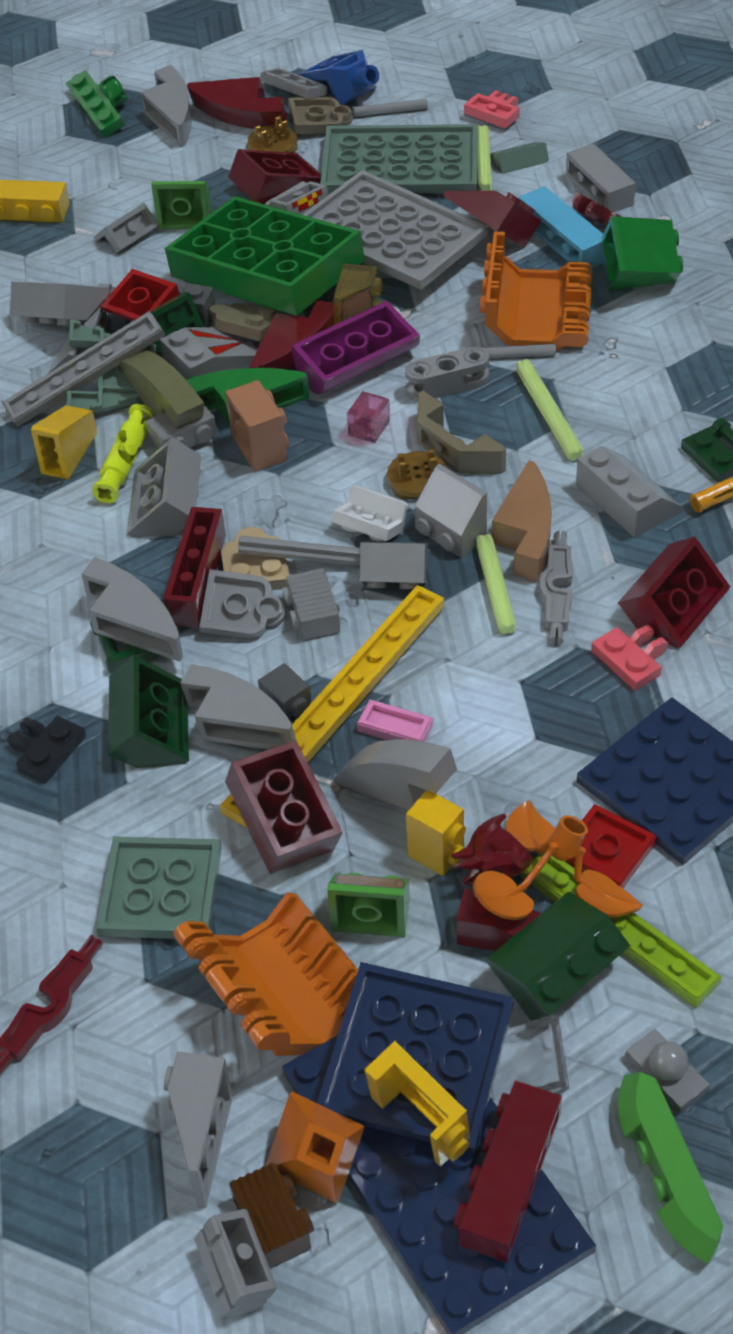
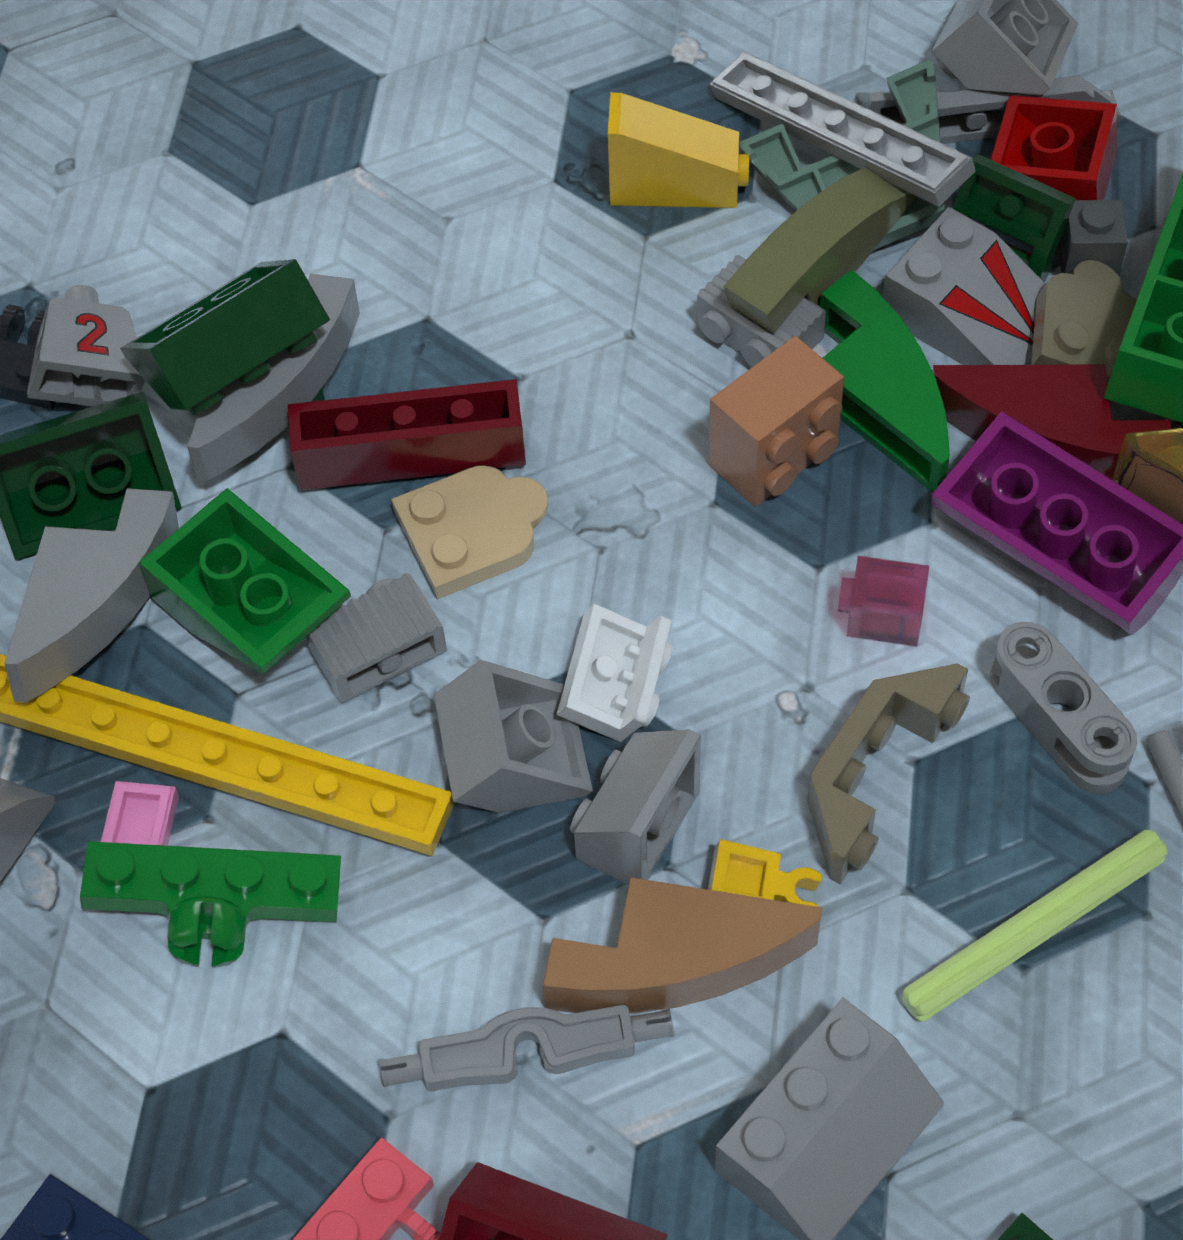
camera: 75 degrees right, 10 degrees up
neon yellow piece [92,404,154,504] -> none
light grey slope [127,437,201,537] -> none
light grey plate [199,569,285,639] -> none
light grey axle [238,536,360,566] -> none
dark grey brick [258,663,311,722] -> none
pearl gold plate [387,449,447,500] -> none
yellowish green axle [476,533,516,635] -> none
none -> light grey torso [27,285,145,407]
none -> green plate [80,841,341,968]
none -> dark green slope [120,259,330,414]
none -> green slope [139,488,351,674]
none -> yellow plate [708,839,822,907]

